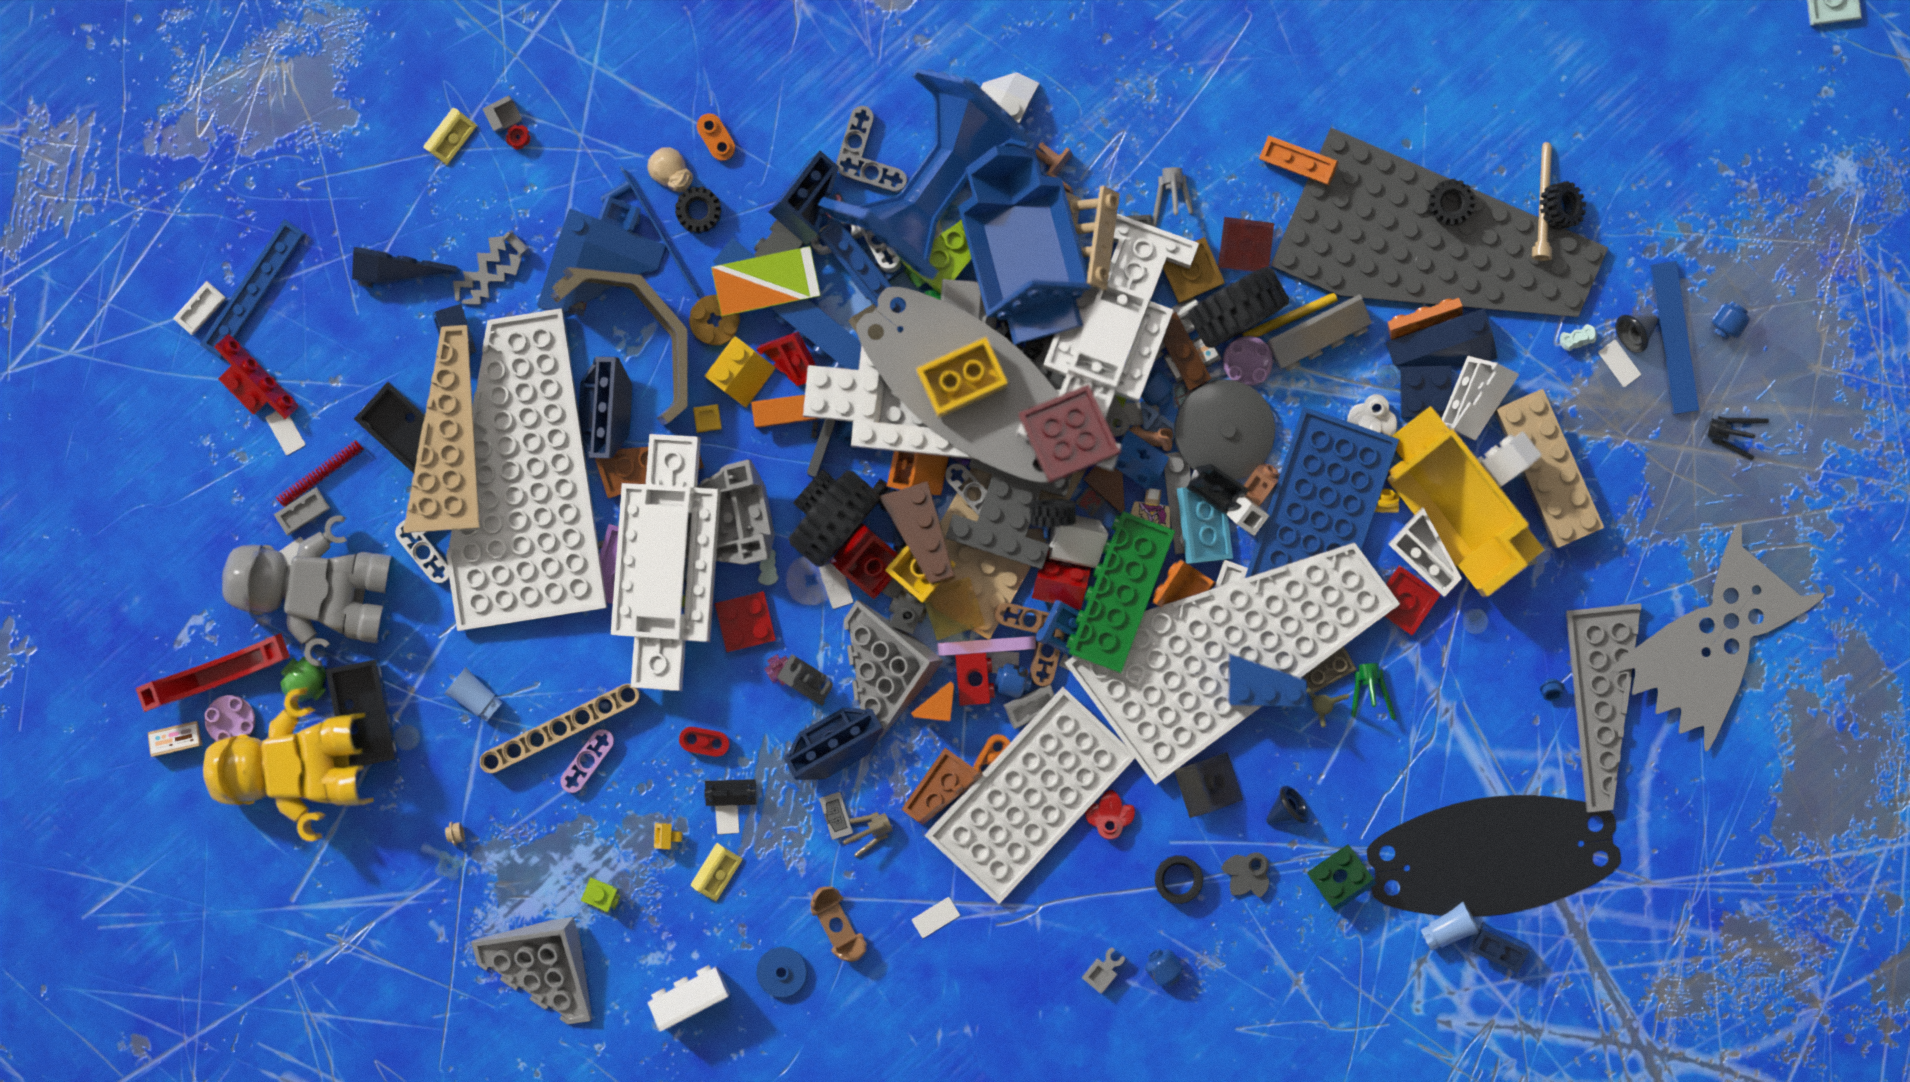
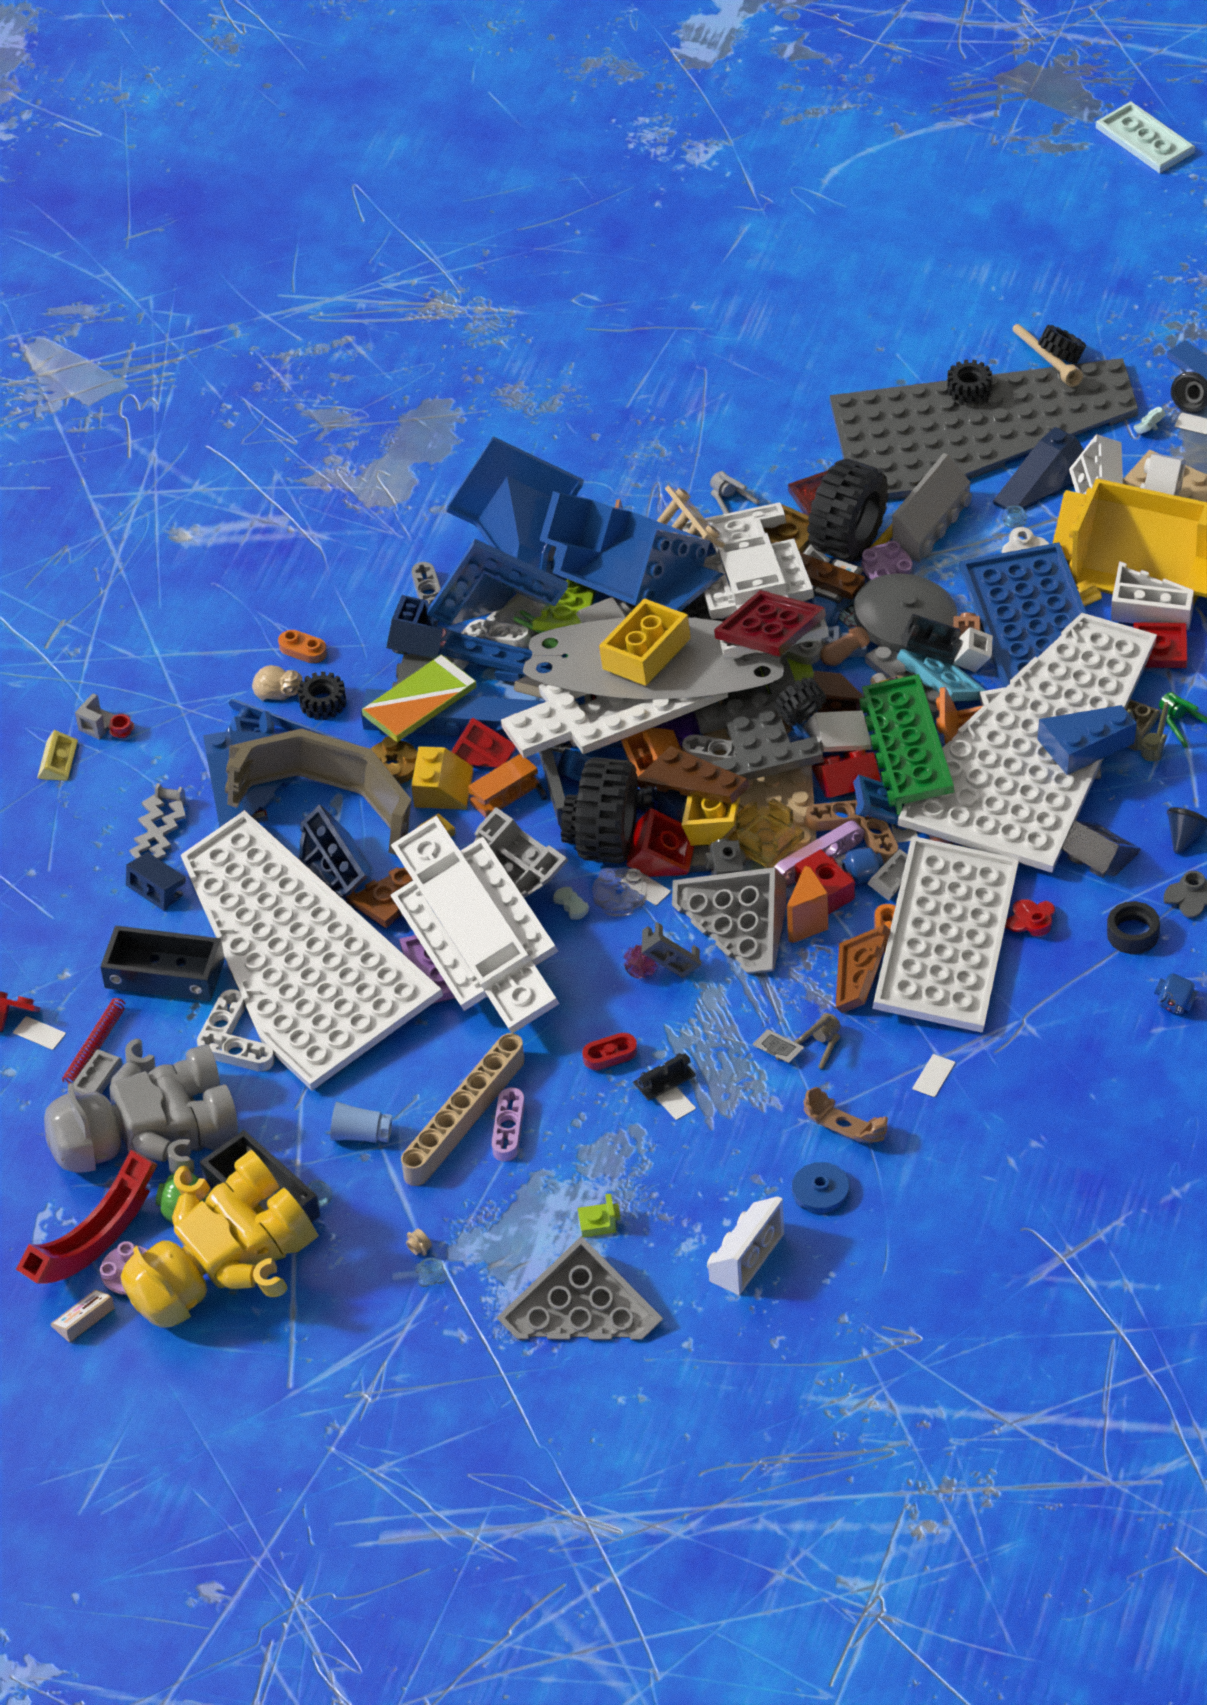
camera: 30 degrees left, 40 degrees down
dark blue wedge [352,247,459,288] -> none
tan wing [403,325,480,533] -> none
yellow tile [654,823,682,849] -> none
light yellow slope [691,843,743,901] -> none
red plate [715,591,776,652] -> none
dark blue wedge [784,708,884,780] -> none
light grey plate [1081,947,1125,994] -> none
blue brick [1114,429,1169,490] -> none
orange plate [1259,135,1339,186] -> none
orange plate [1387,298,1463,340] -> none
dark blue plate [1400,366,1452,418] -> none

